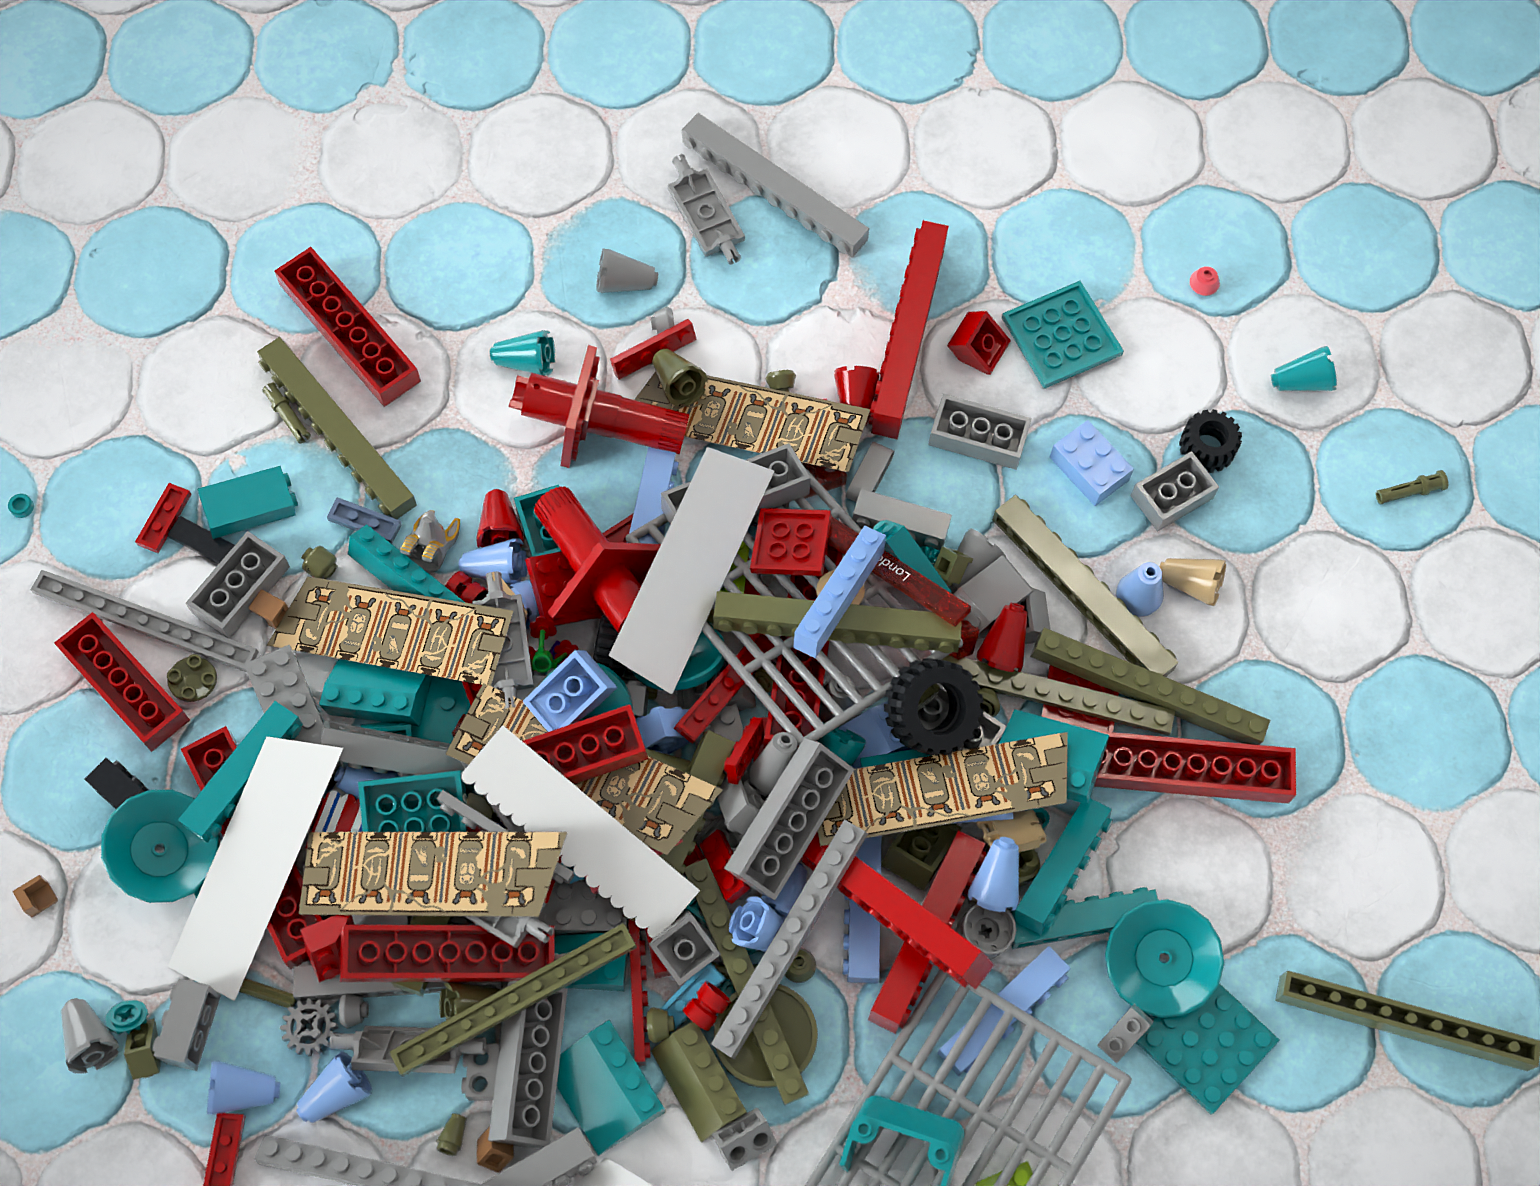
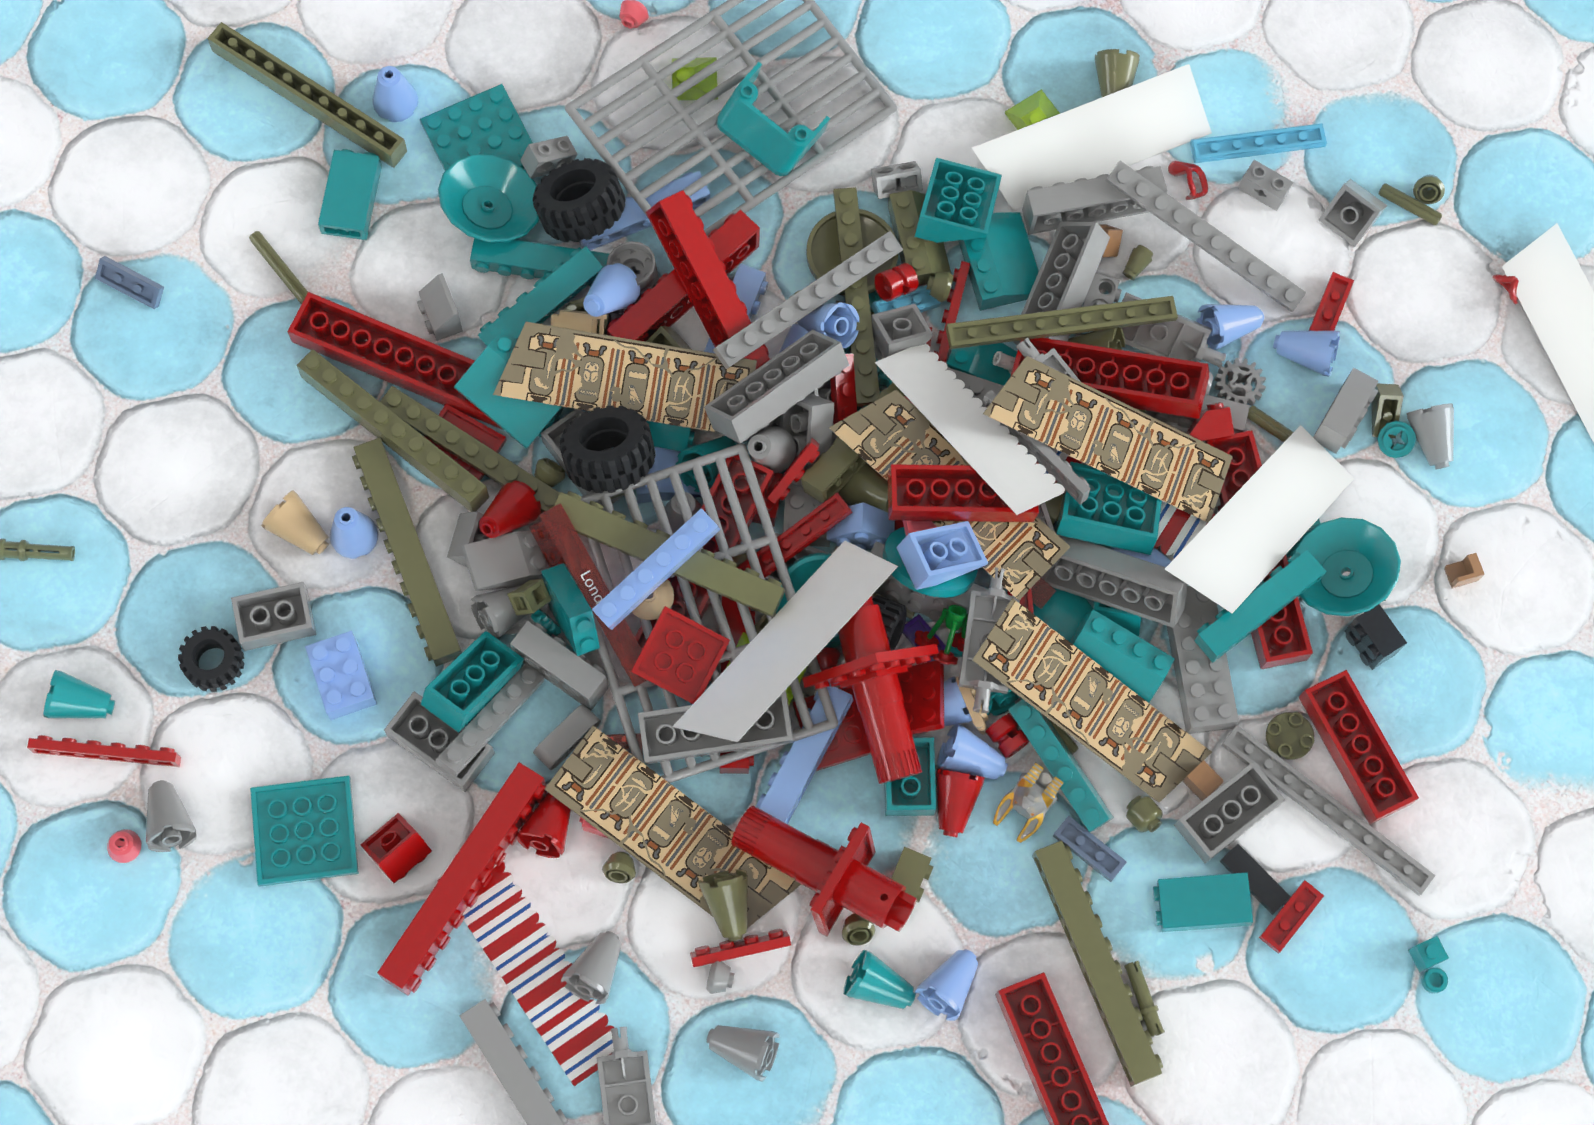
camera: 165 degrees left, 5 degrees up
none -> red plate [27,735,181,767]
none -> sand blue plate [95,256,164,309]
none -> light grey cone [146,780,197,852]
none -> olive axle [249,231,308,304]
none -> teal brick [318,149,382,240]
none -> light blue cone [373,66,418,122]
none -> light grey slope [417,273,463,341]
none -> teal brick [421,631,524,733]
none -> light grey plate [436,663,545,777]
none -> sticker [437,862,615,1086]
none -> black tyre [533,158,626,243]
none -> light grey cone [561,931,622,1004]
none -> olive brick [891,846,934,903]
none -> teal slope [915,158,1002,243]
none -> light blue cone [915,949,978,1021]
none -> teal brick [1408,936,1449,973]

